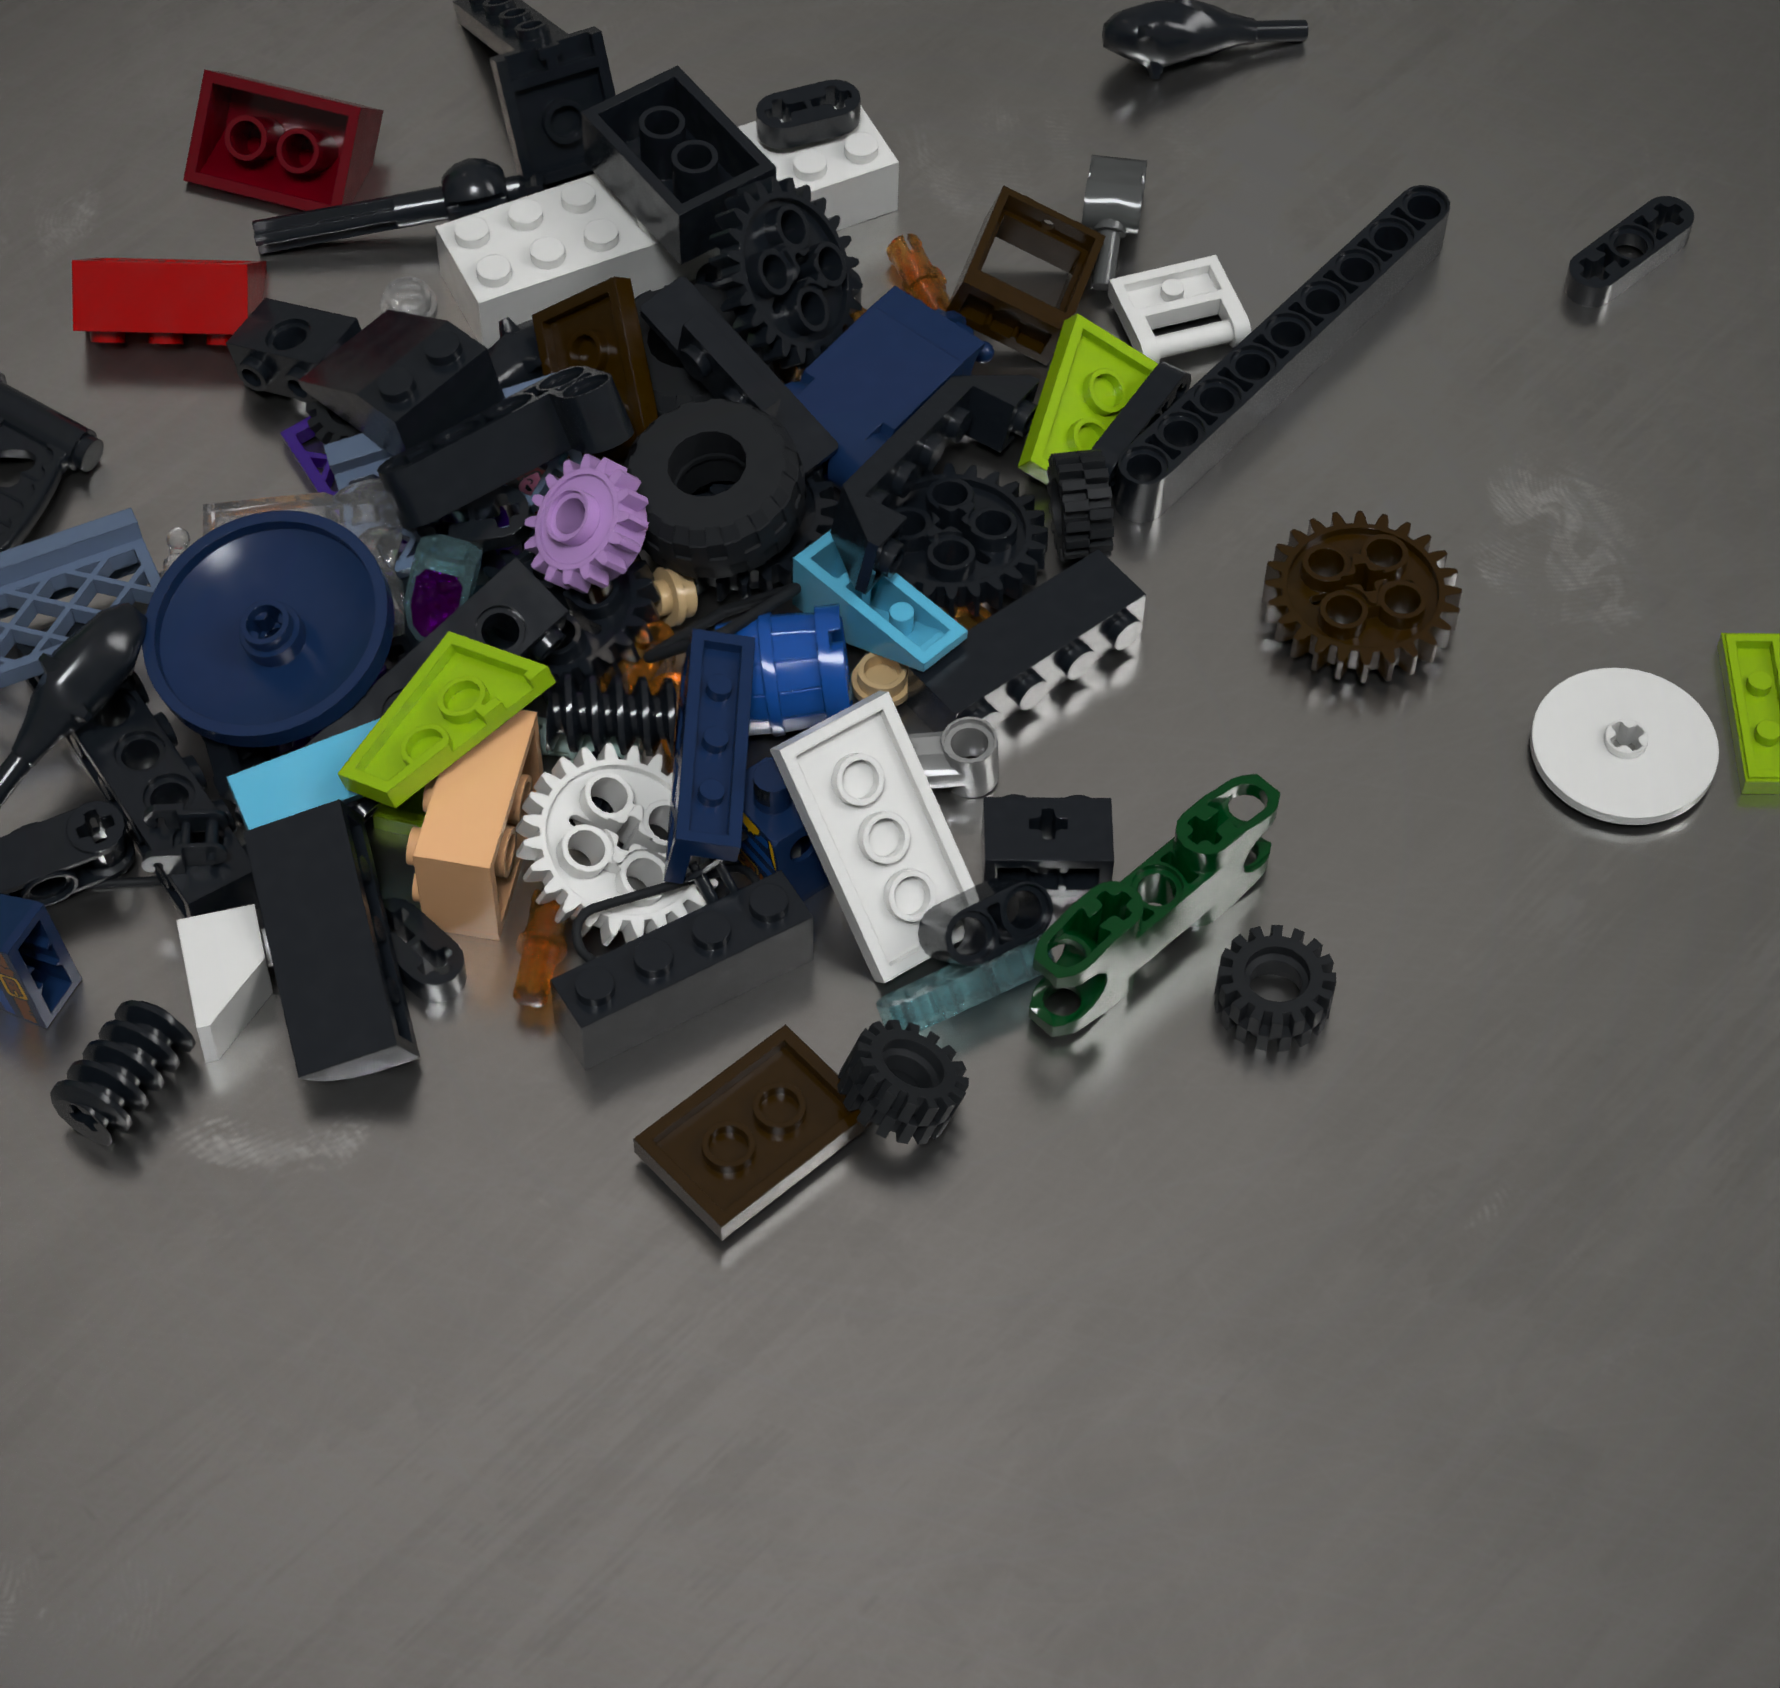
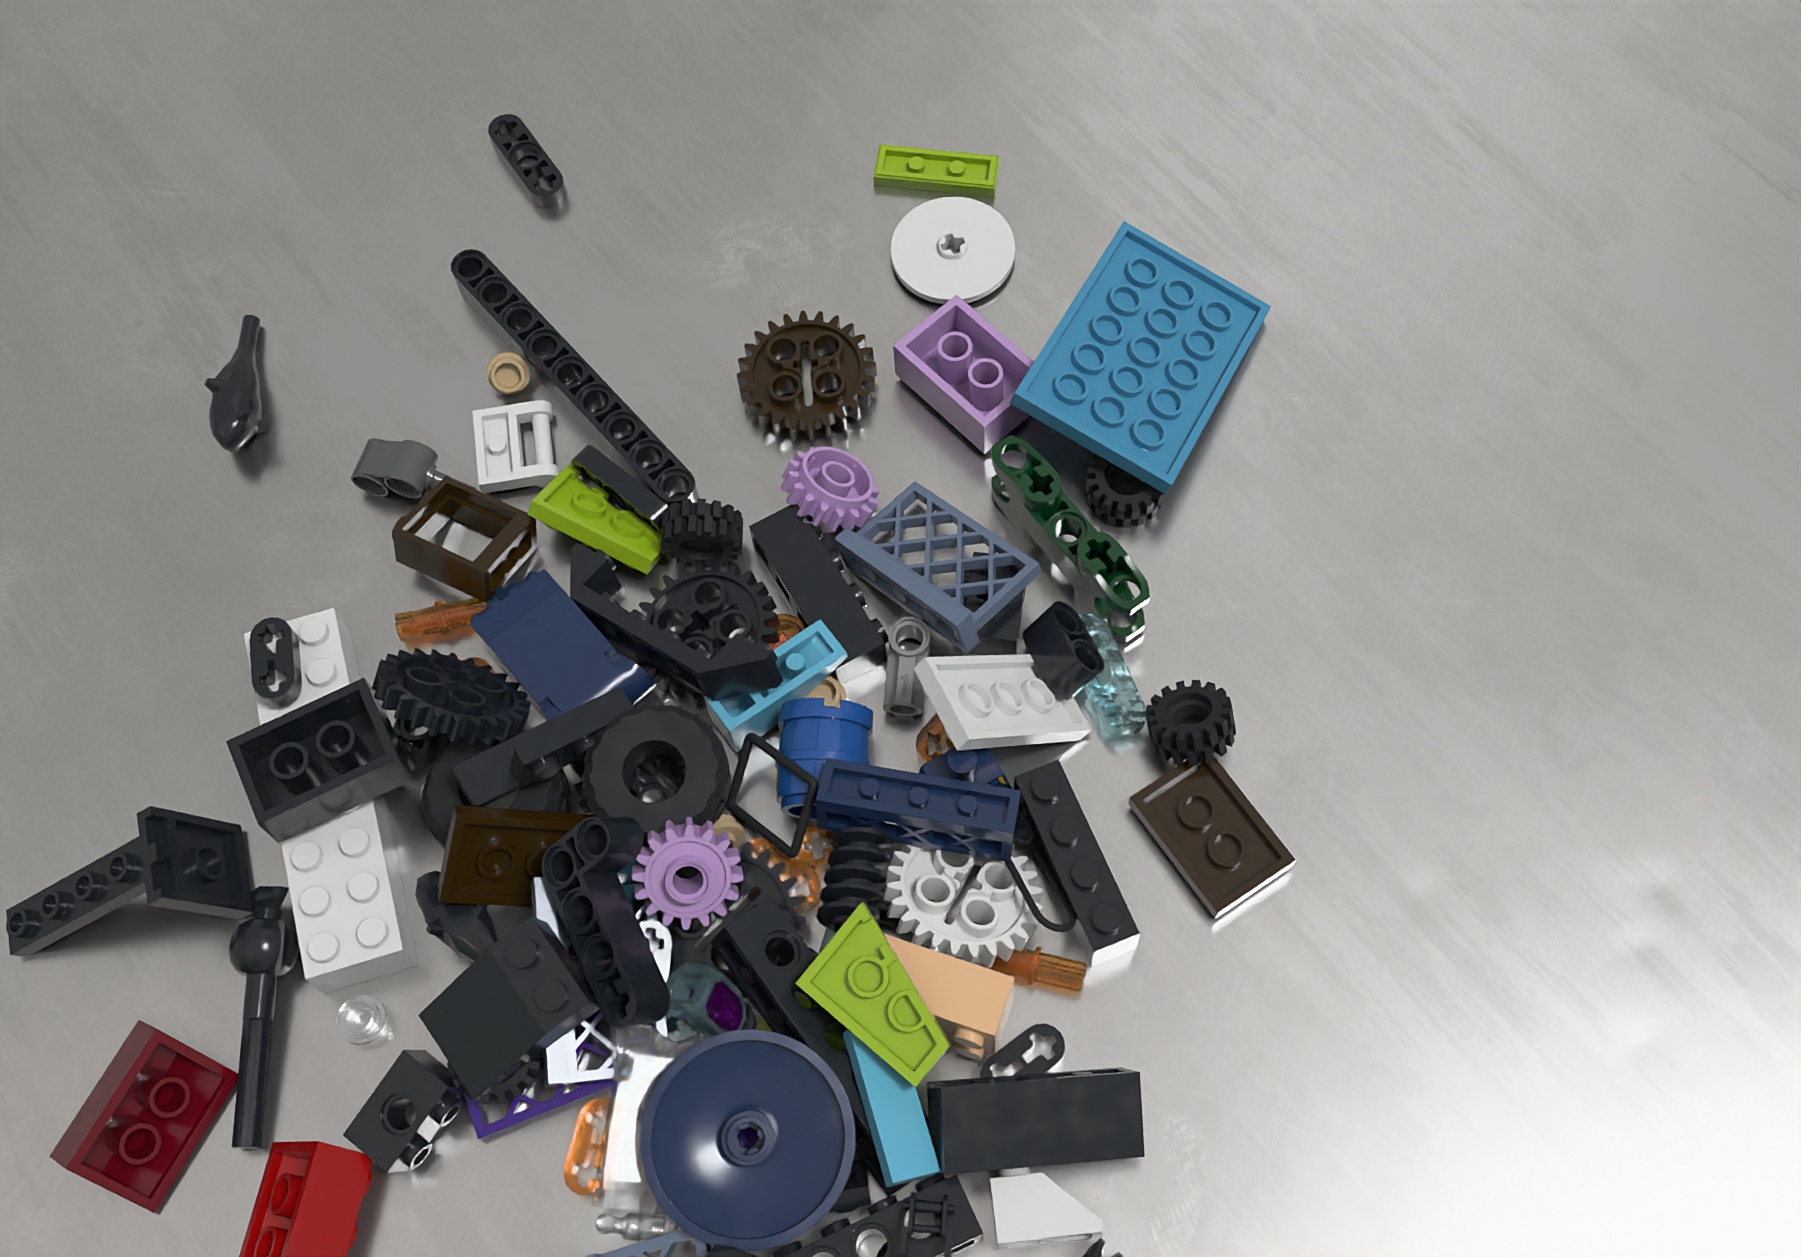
camera: 75 degrees left, 10 degrees up
none -> tan plate [487,351,530,395]
none -> lavender gear [781,446,879,532]
none -> sand blue fence [834,481,1042,654]
none -> lavender brick [893,294,1034,454]
none -> dark azure plate [1010,221,1272,494]

